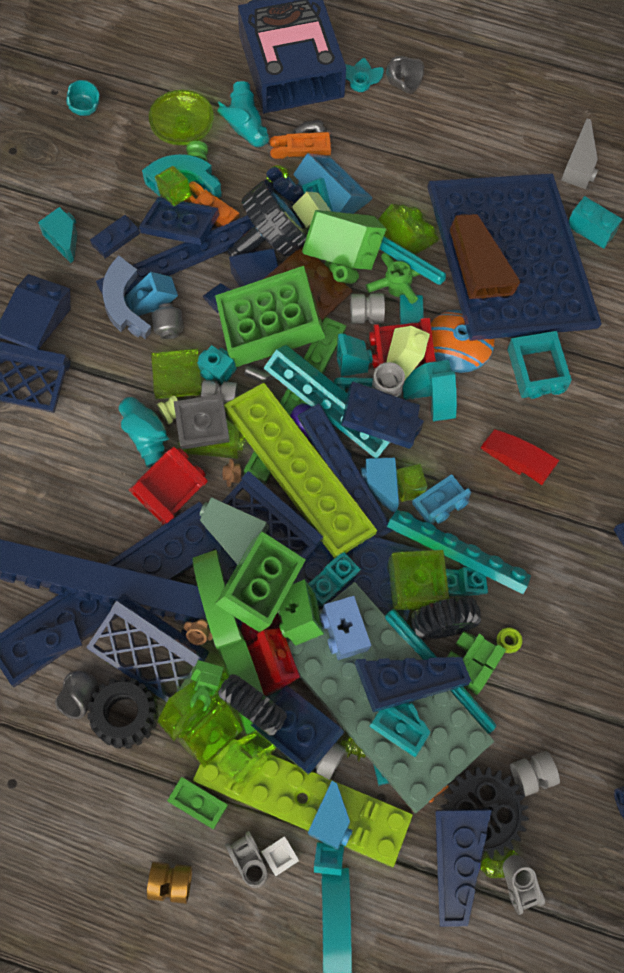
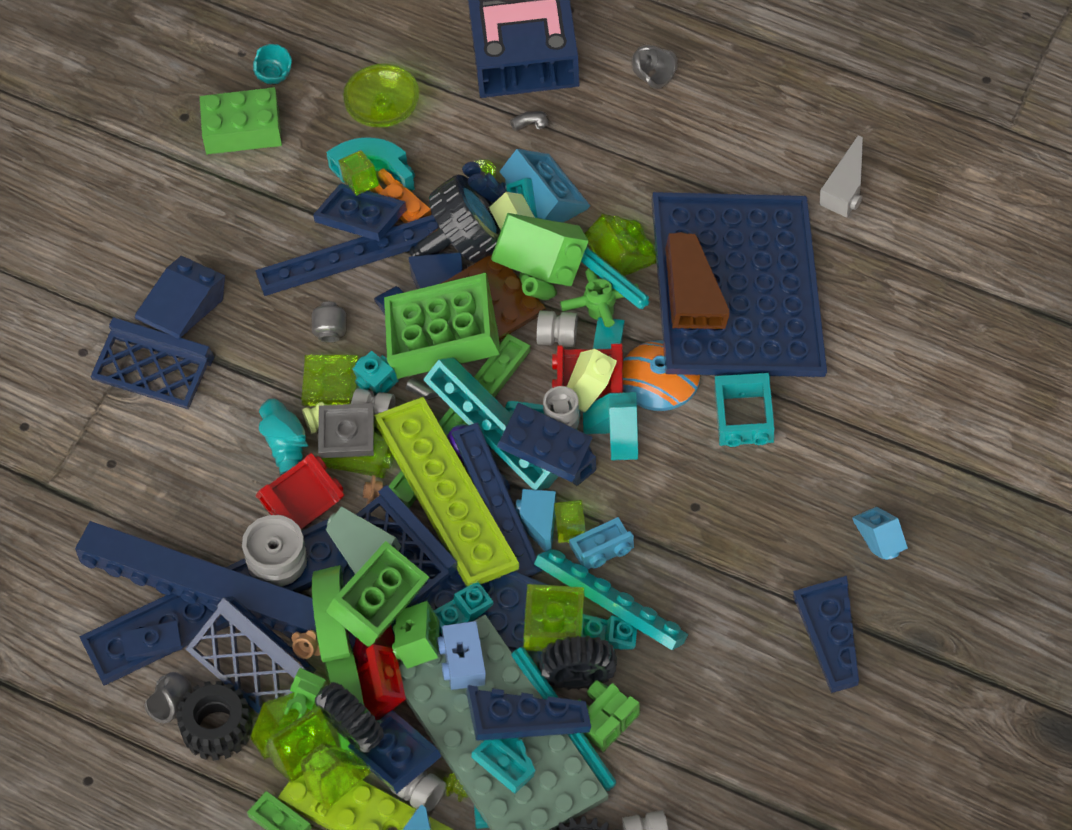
camera: 15 degrees right, 10 degrees down
teal slope [38,207,77,263] -> none
dark blue plate [90,215,140,259] -> none
sand blue arch [102,255,151,339] -> none
dark azure slope [124,272,178,316] -> none
bright green wheel [186,141,208,162] -> none
teal animal [217,81,269,148] -> none
orange hinge [270,132,331,159] -> none
teal slope [336,333,372,377] -> none
teal plate [345,58,384,92] -> none
red slope [481,429,559,485] -> none
lime plate [496,627,522,653] -> none
teal brick [569,196,622,249] -> none
none -> bright green brick [200,87,282,155]
none -> light grey wheel [242,515,307,587]

